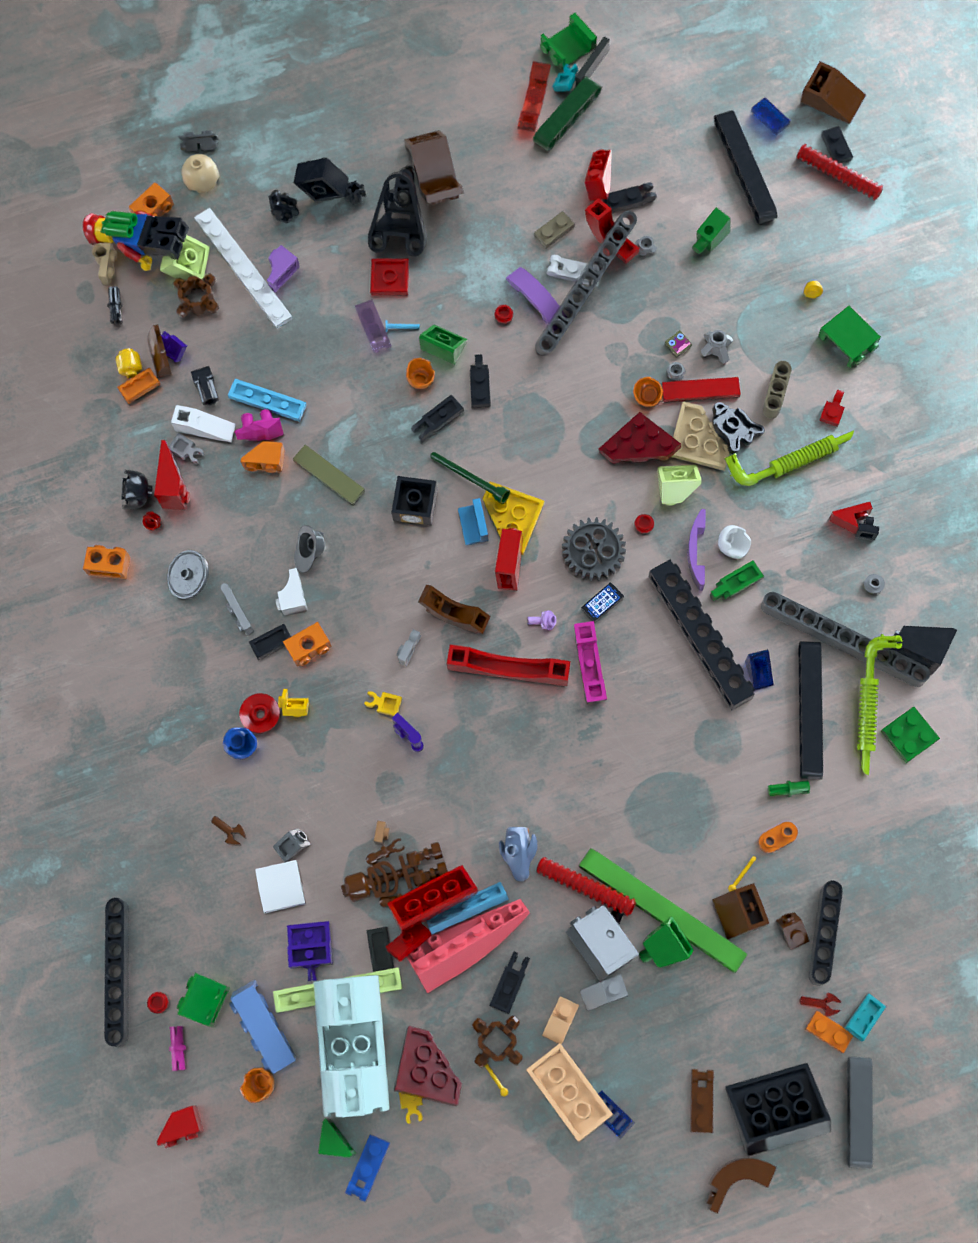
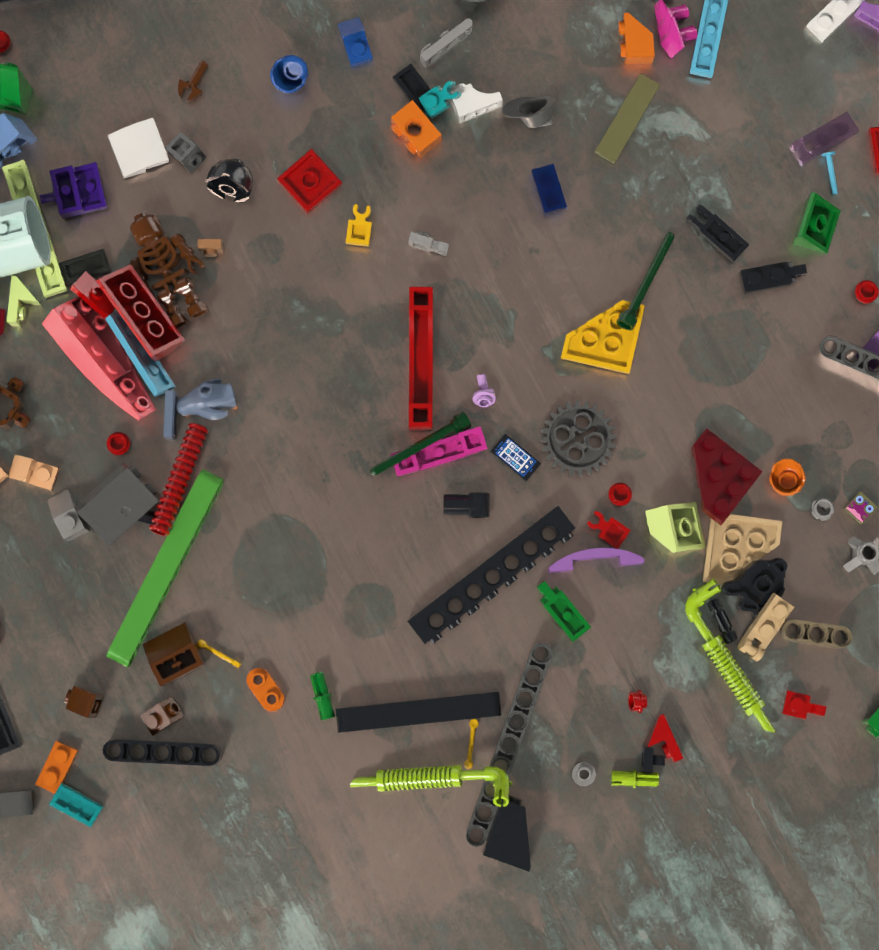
camera: 80 degrees right, 10 degrees up
red dish [239,693,280,733] -> none
yellow bracket [278,689,309,717] -> none
black brick [391,476,438,526] -> none
dark purple plate [392,712,424,752] -> none
orange hair [406,357,435,389] -> none
reddish brown arch [418,585,491,634] -> none
dark azure panel [458,498,489,545] -> none
black hinge [489,951,530,1015] -> none
red slope [495,528,523,591] -> none
green torso [639,916,694,968] -> none
red tile [662,377,741,402] -> none
white hair [718,525,751,559] -> none
clear blue slope [745,649,774,690] -> none
clear red bar [800,992,842,1017] -> none
green plate [881,706,940,764] -> none
none -> yellowish green slope [7,276,41,327]
none -> reddish brown slope [64,686,105,718]
none -> red plate [107,432,131,456]
none -> sand blue tile [163,390,178,440]
none -> black cylinder [205,158,253,202]
none -> red tile [277,149,342,214]
none -> blue slope [337,17,373,67]
none -> dark green piece [370,411,471,476]
none -> teal plate [419,81,462,118]
none -> black piece [443,492,490,518]
none -> yellow hinge [464,719,479,769]
none -> clear blue plate [531,163,567,216]
none -> red plate [587,511,631,549]
none -> lime axle [612,769,659,788]
none -> red plate [628,690,647,713]
none -> black axle [707,598,738,644]
none -> tan plate [737,593,794,662]

